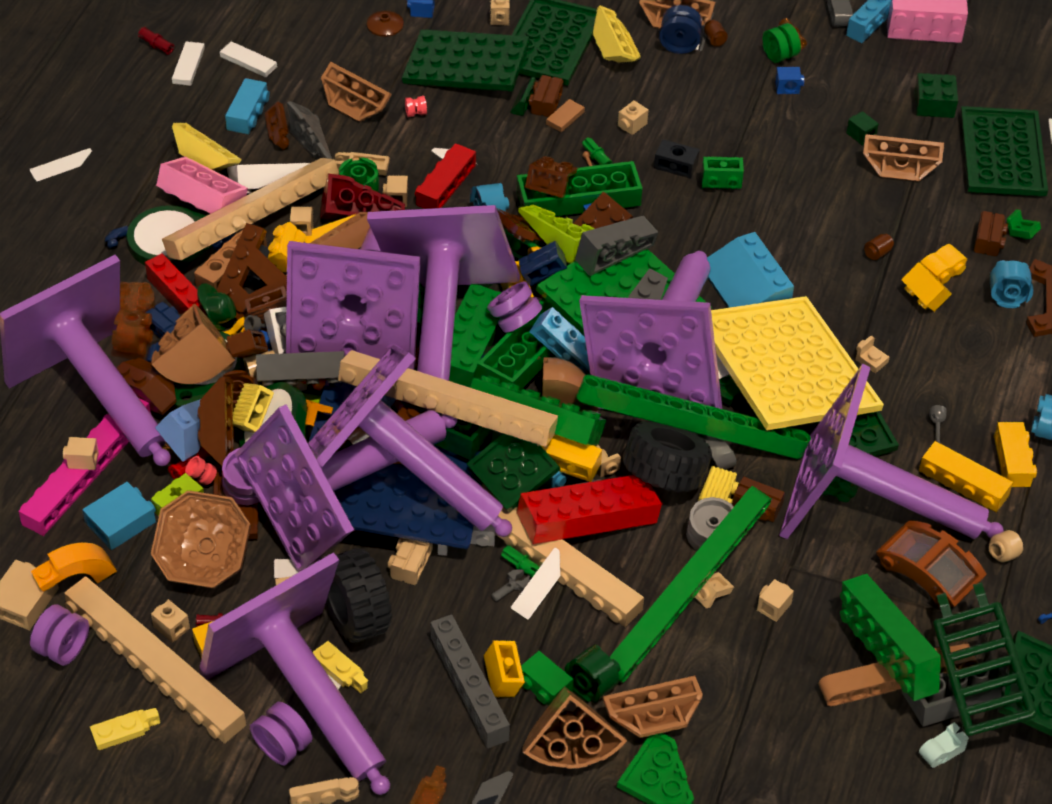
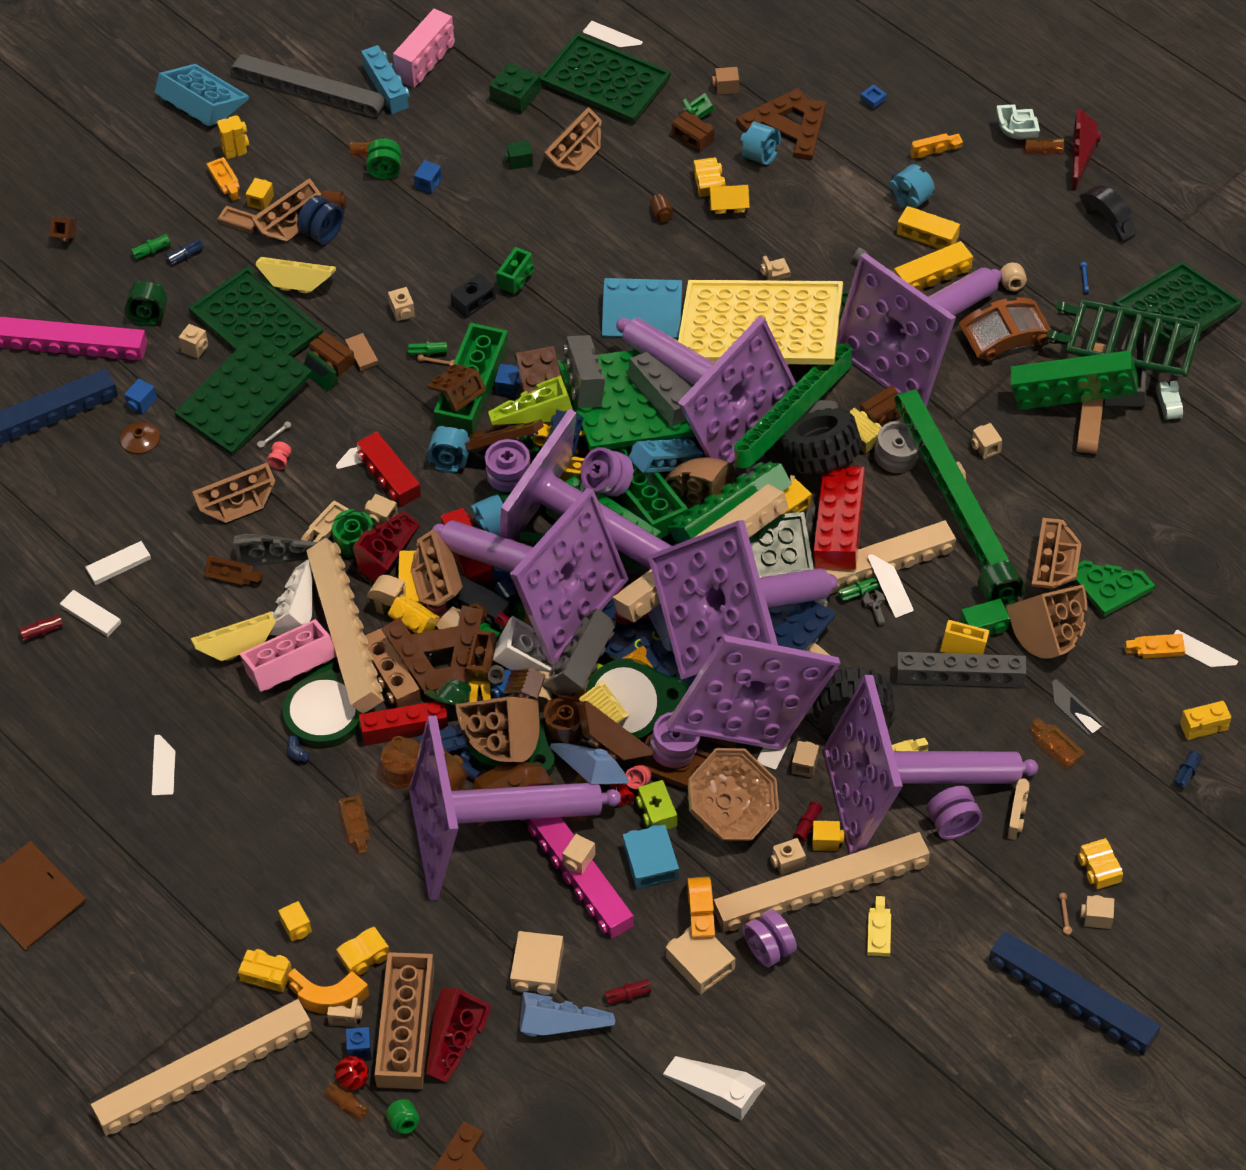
camera: 60 degrees left, 5 degrees up
dark azure brick [225,78,270,134] -> none
none -> light grey hinge [257,422,291,449]

